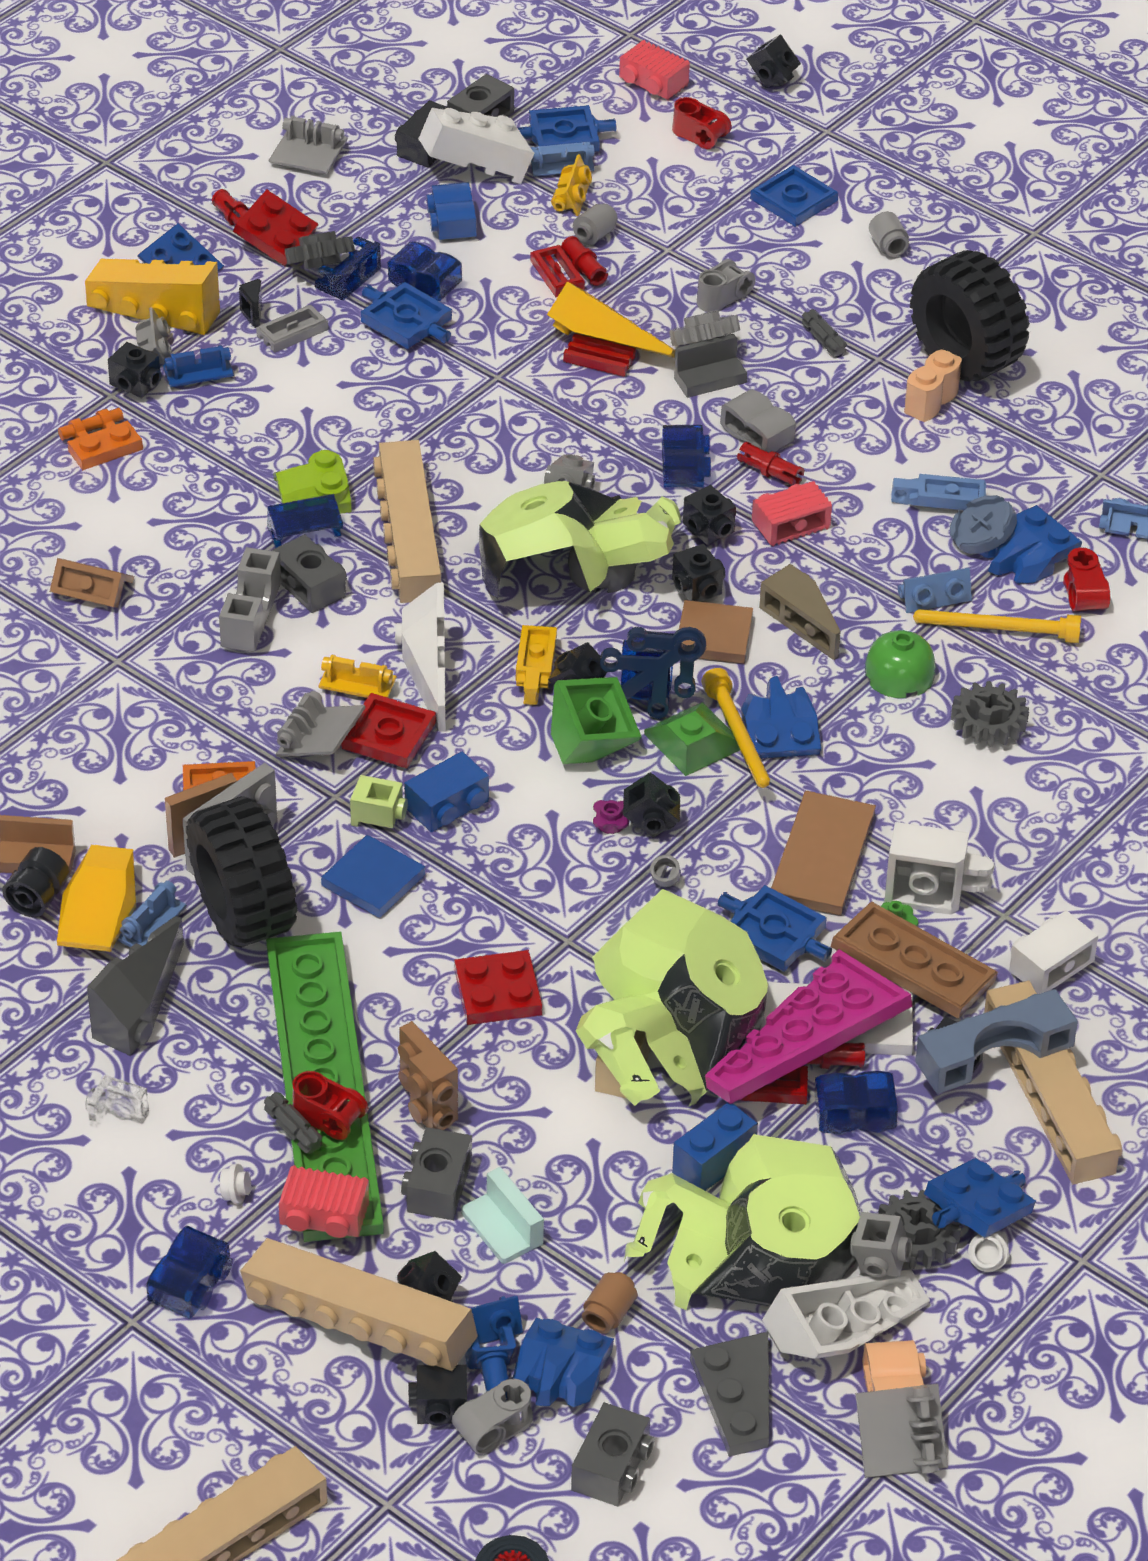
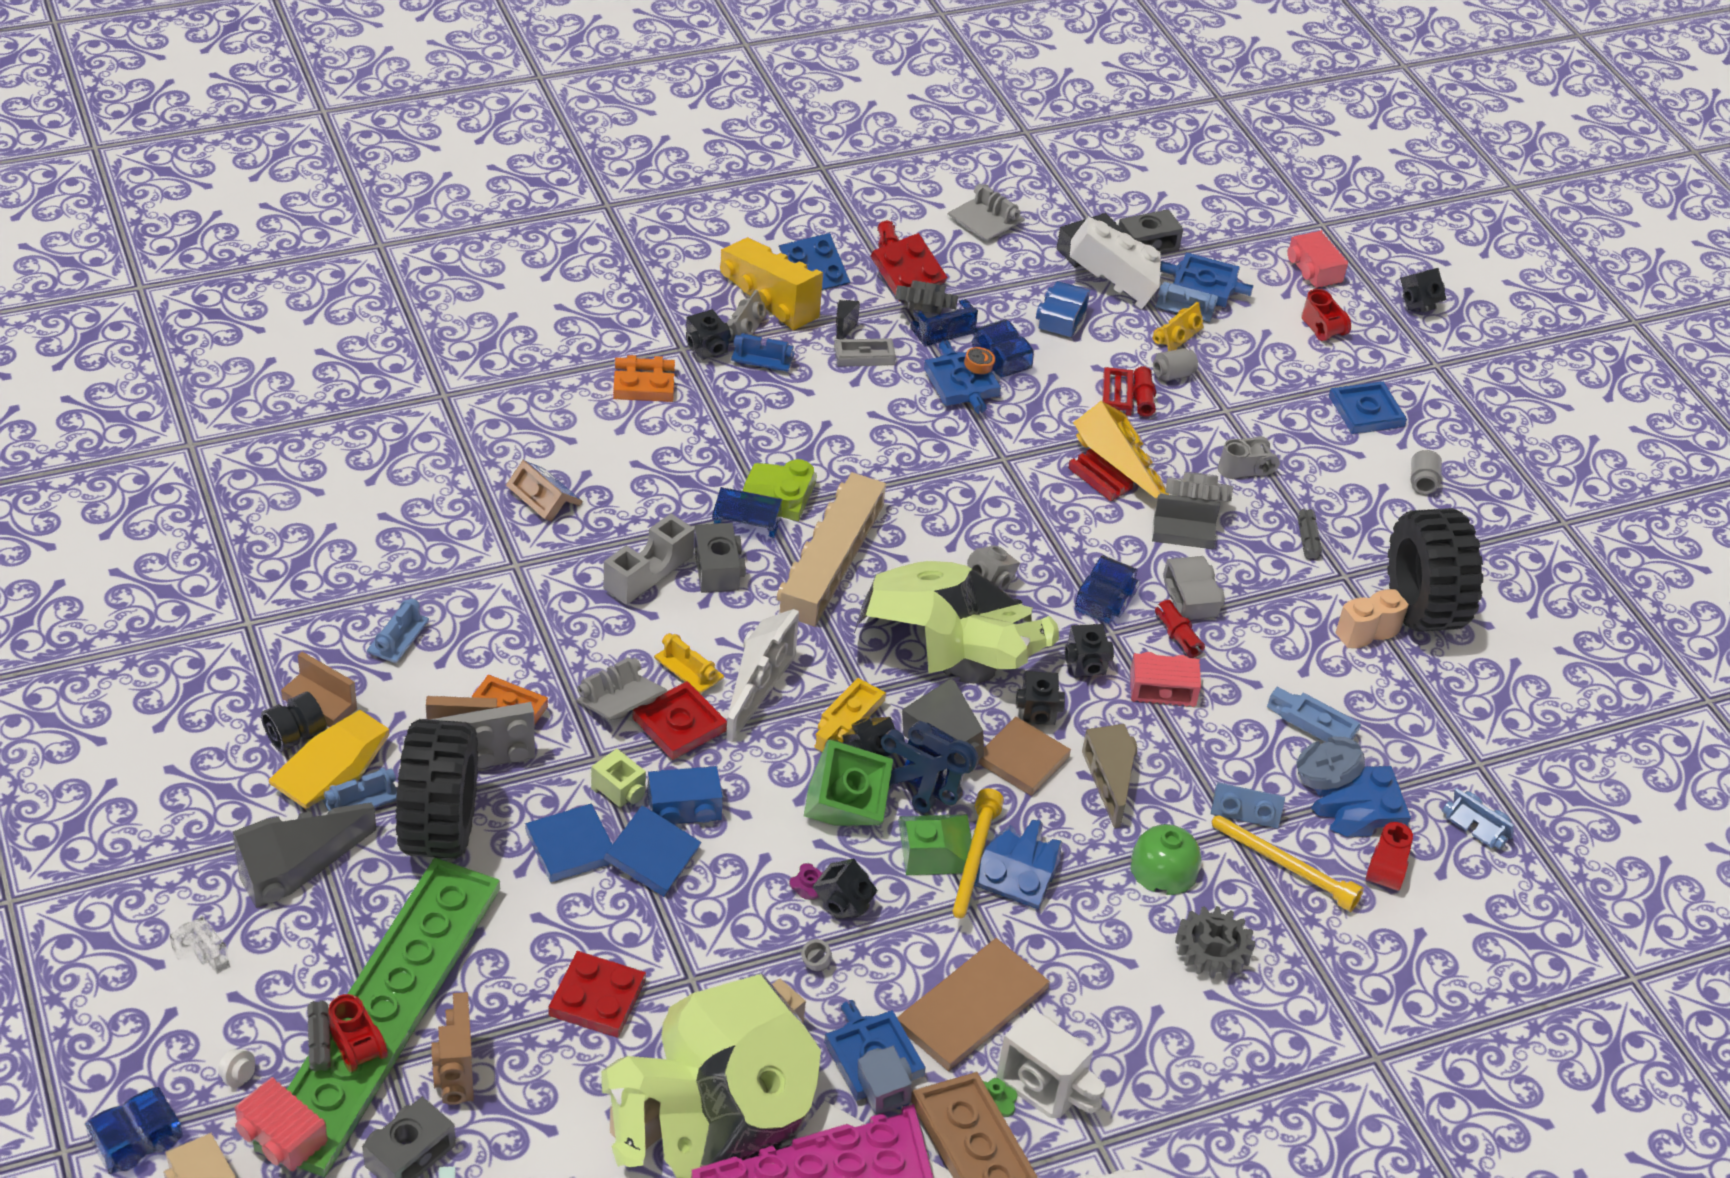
camera: 25 degrees right, 0 degrees up
none -> medium blue hinge [367,598,429,663]
none -> blue tile [604,805,702,897]
none -> sand blue brick [858,1046,912,1115]
none -> dark grey slope [902,679,984,760]
none -> orange tile [964,347,995,374]

